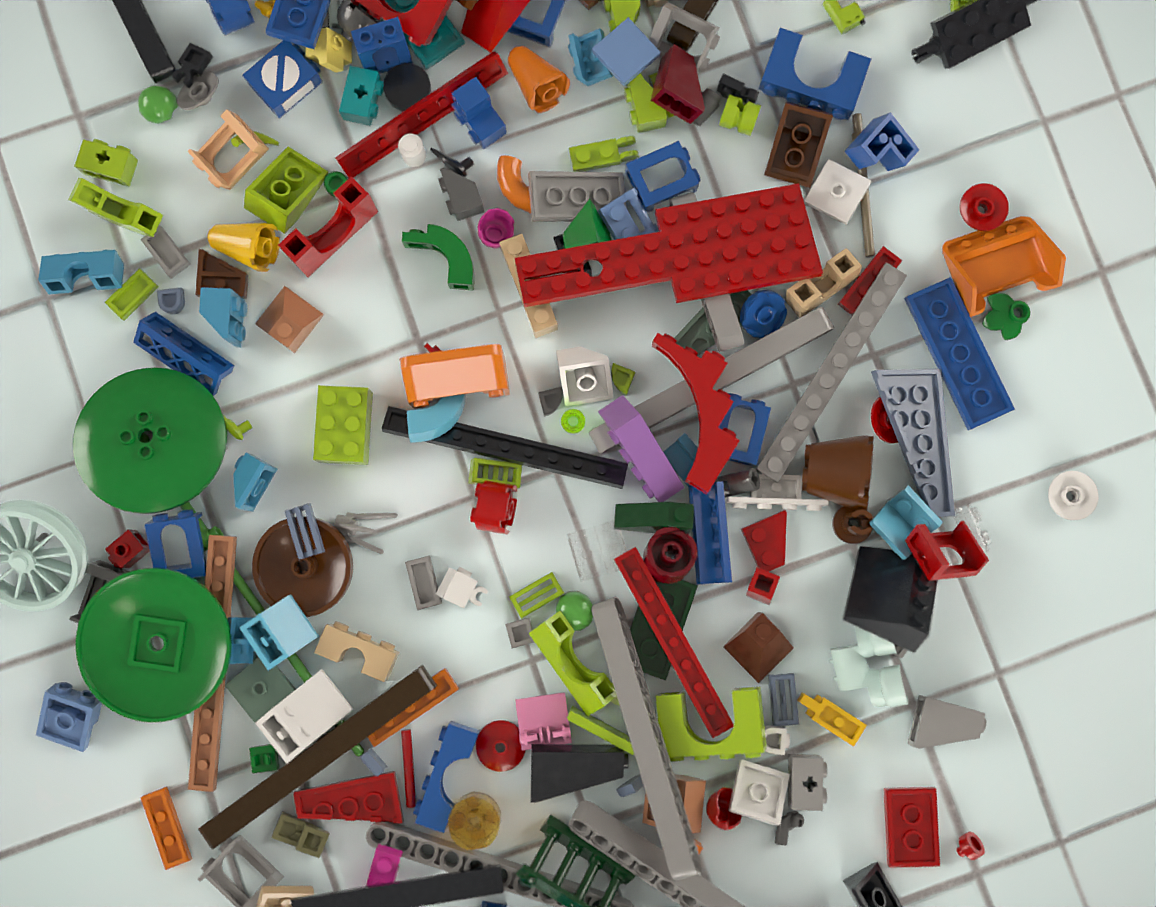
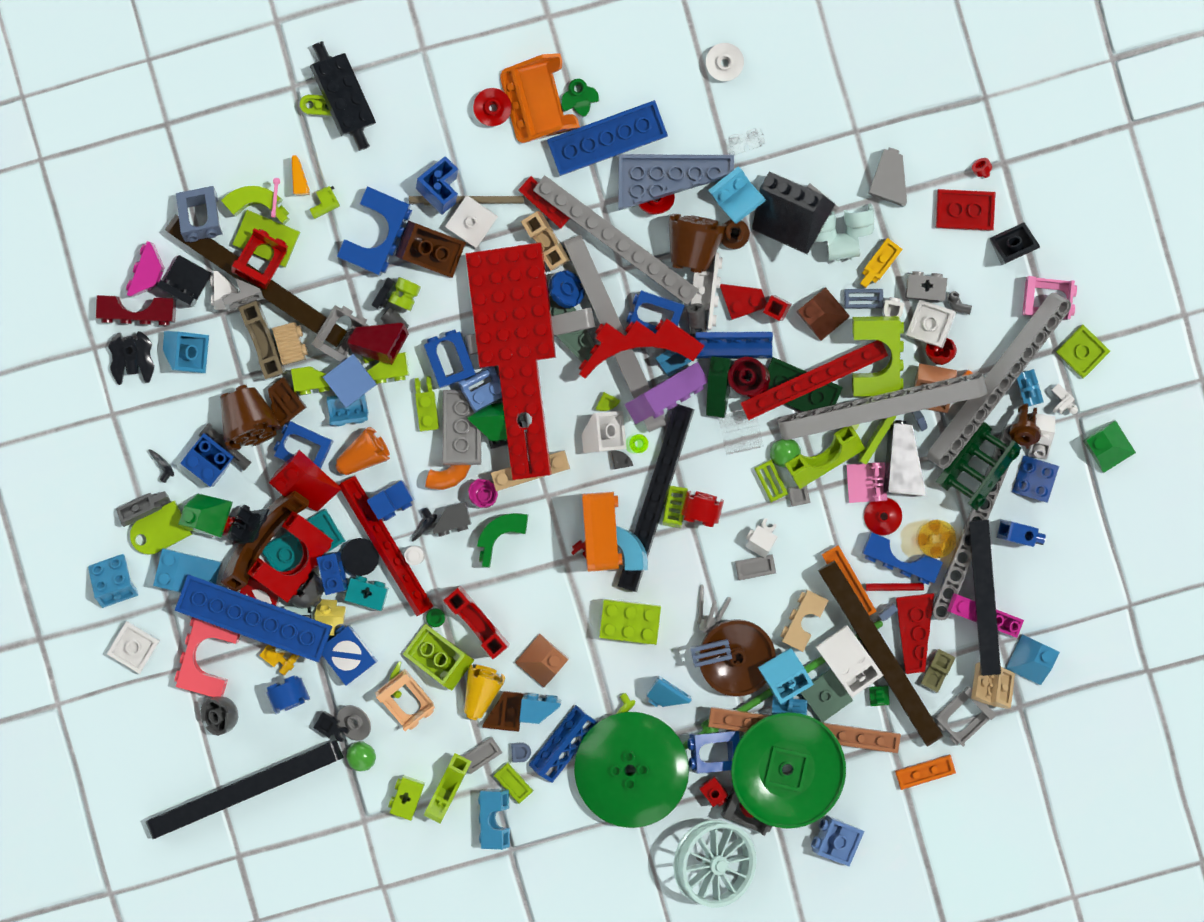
camera: 85 degrees left, 5 degrees up
red panel [905,521,989,581] -> none

